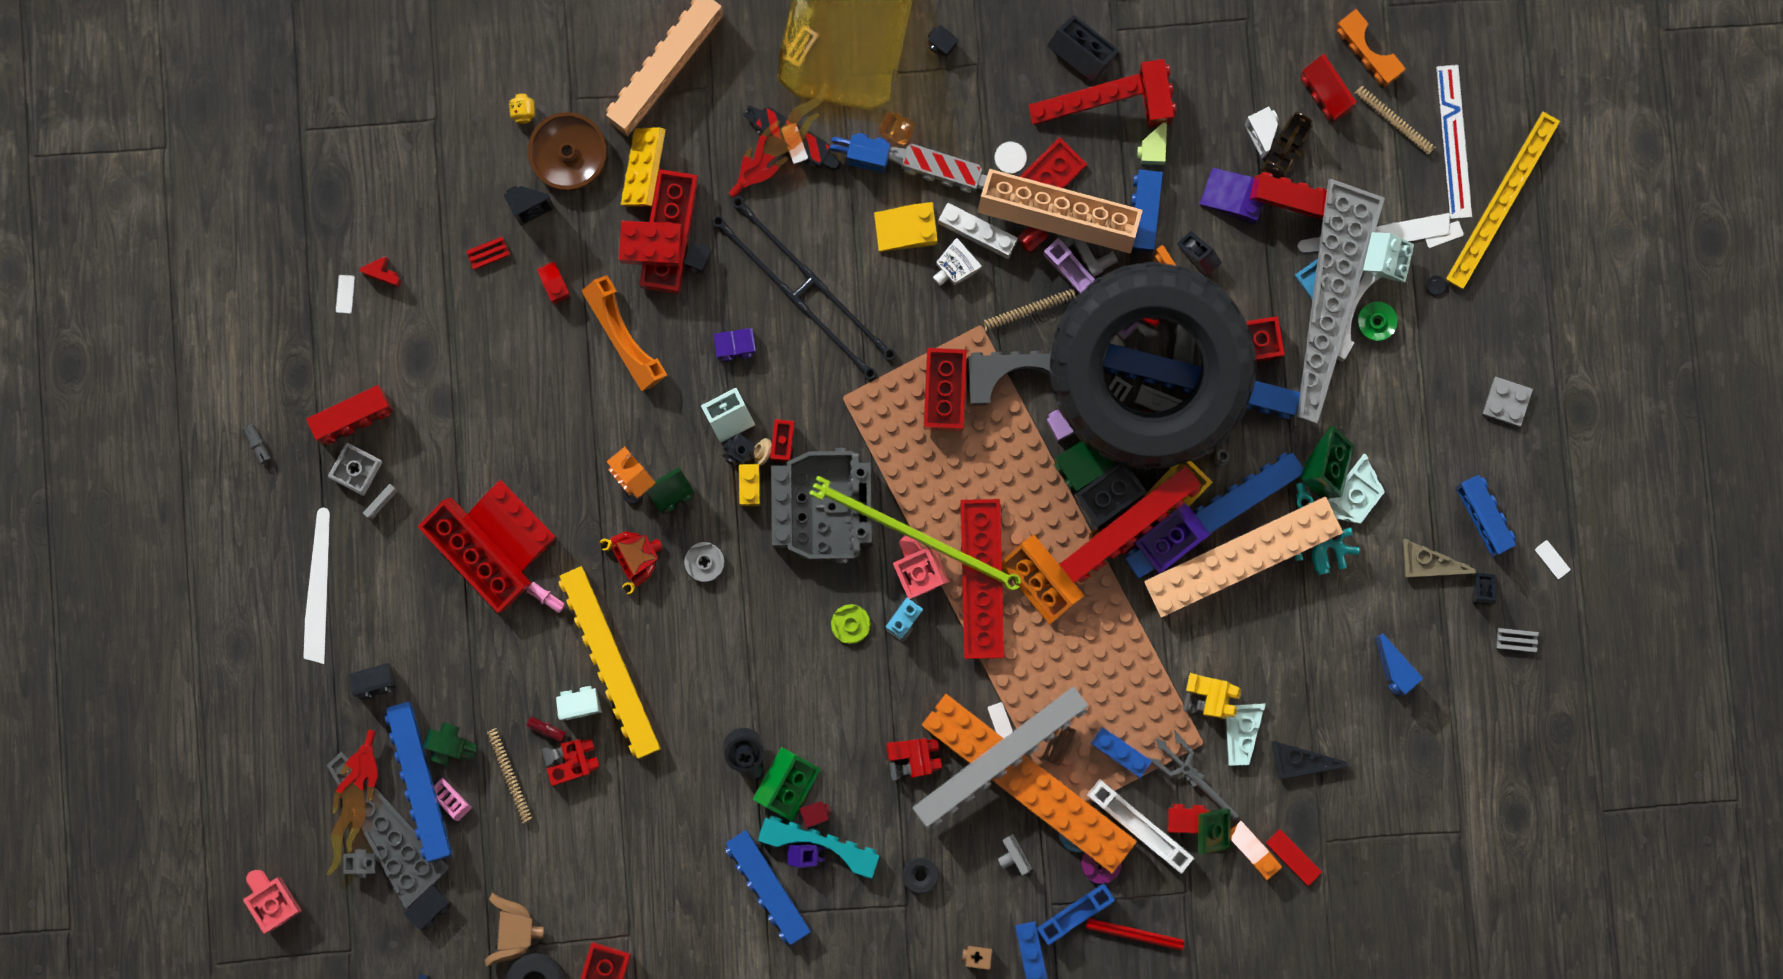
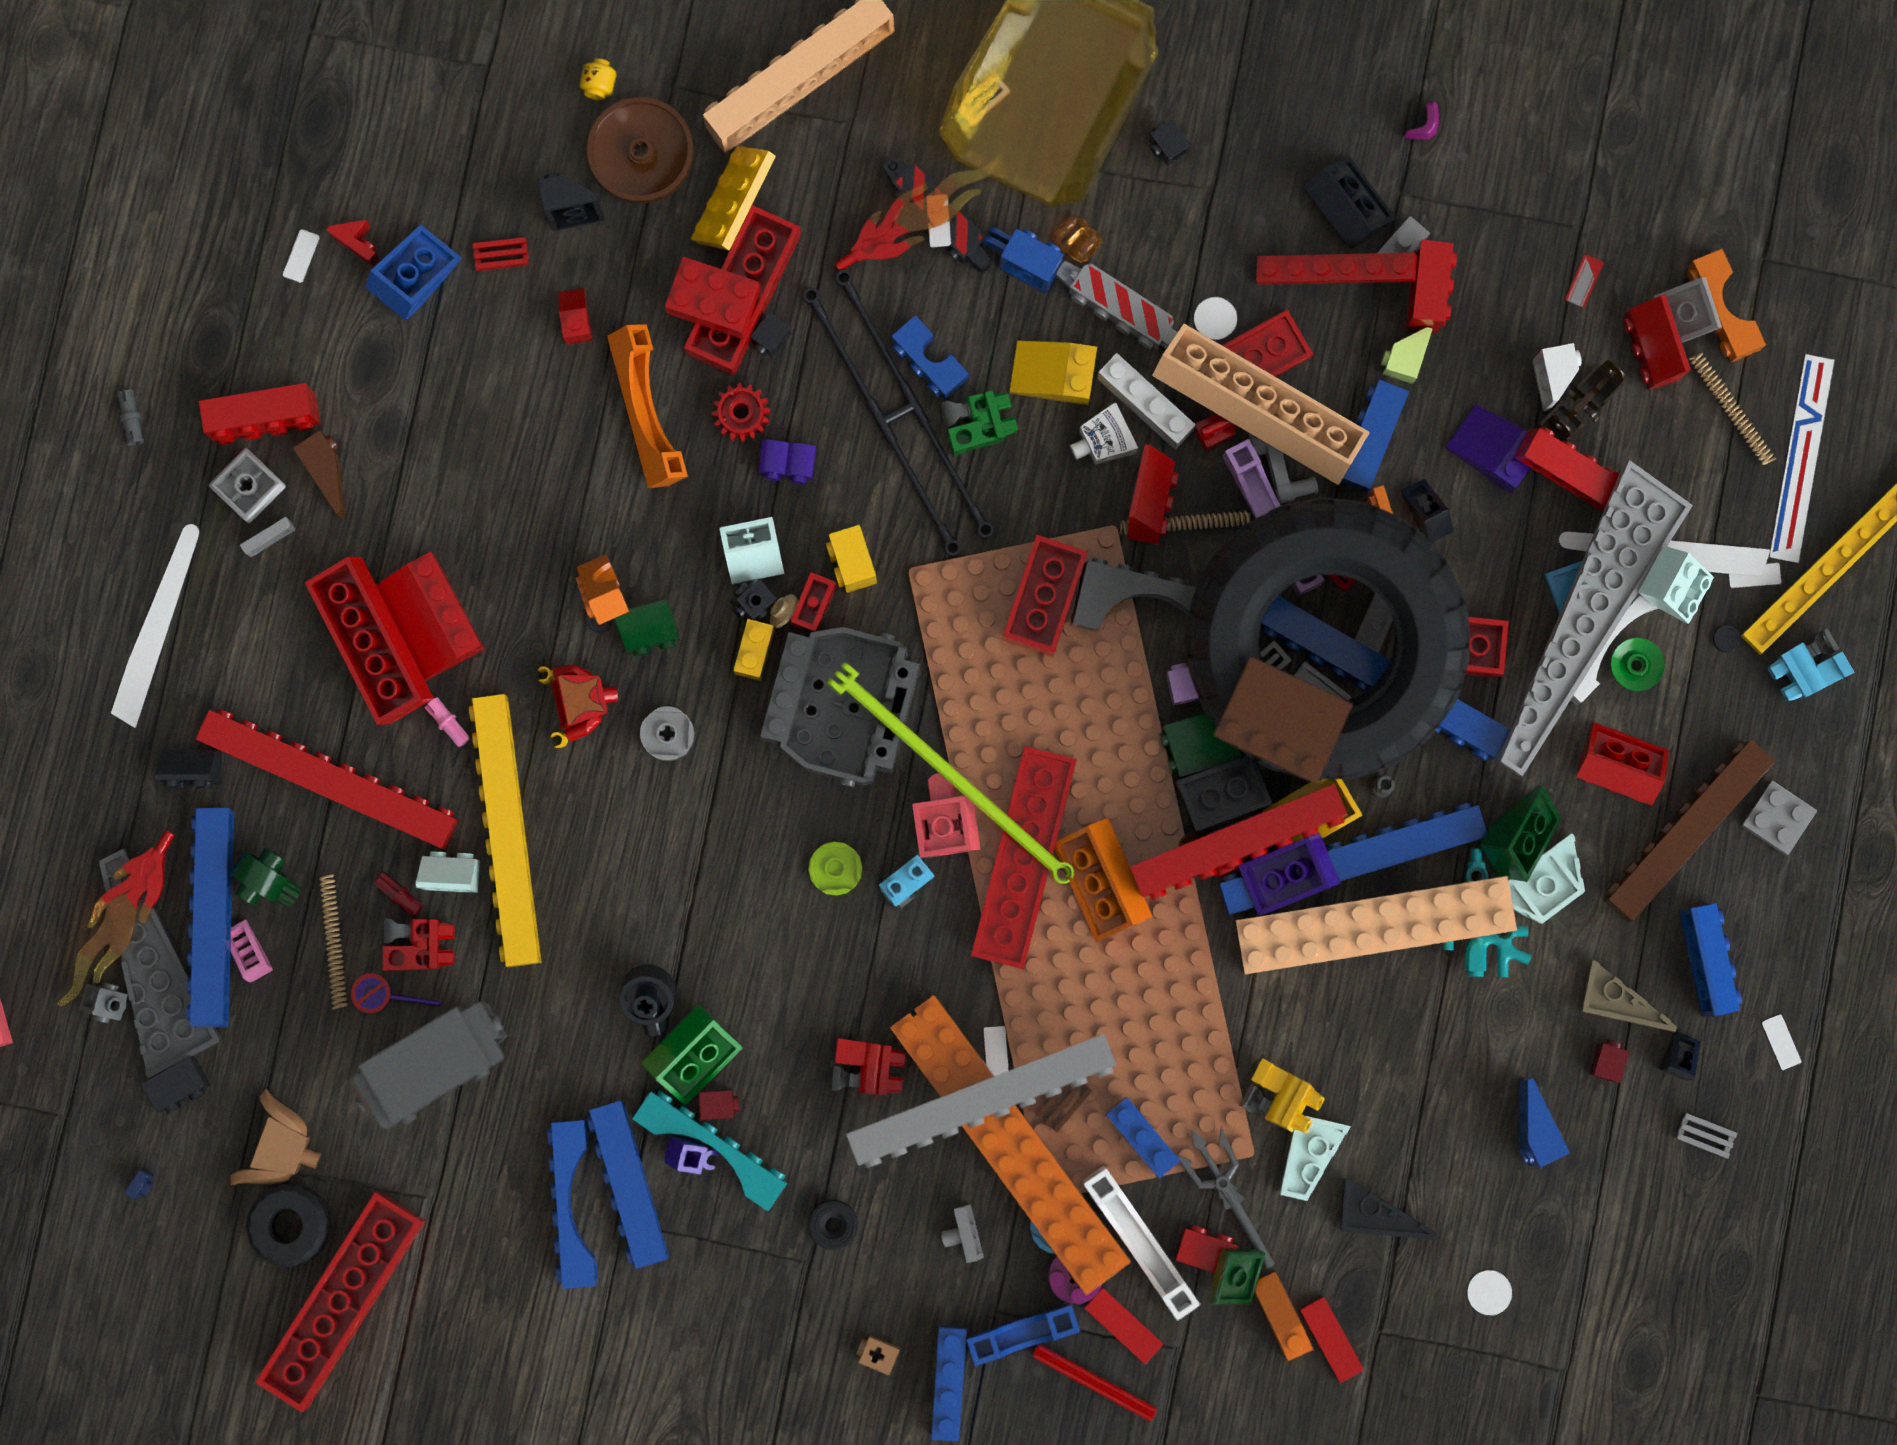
camera: 10 degrees right, 0 degrees up
none -> red brick [196,709,459,850]
none -> reddish brown slope [293,430,346,518]
none -> dark grey piece [349,1002,507,1129]
none -> piece [351,973,441,1014]
none -> blue slope [365,225,461,321]
none -> blue arch [547,1120,598,1289]
none -> red gear [712,383,771,443]
none -> yellow brick [826,525,877,593]
none -> blue arch [891,315,969,400]
none -> green hips [940,391,1018,457]
none -> red tile [1084,1287,1163,1365]
none -> red slope [1127,444,1179,545]
none -> reddish brown slope [1214,656,1353,783]
none -> light grey tile [1378,216,1430,253]
none -> white sticker [1468,1270,1512,1315]
none -> sticker [1566,255,1604,307]
none -> red slope [1576,722,1669,805]
none -> dark red brick [1589,1040,1629,1083]
none -> reddish brown brick [1603,740,1776,922]
none -> light grey plate [1654,277,1722,343]
none -> medium azure hips [1767,628,1855,702]

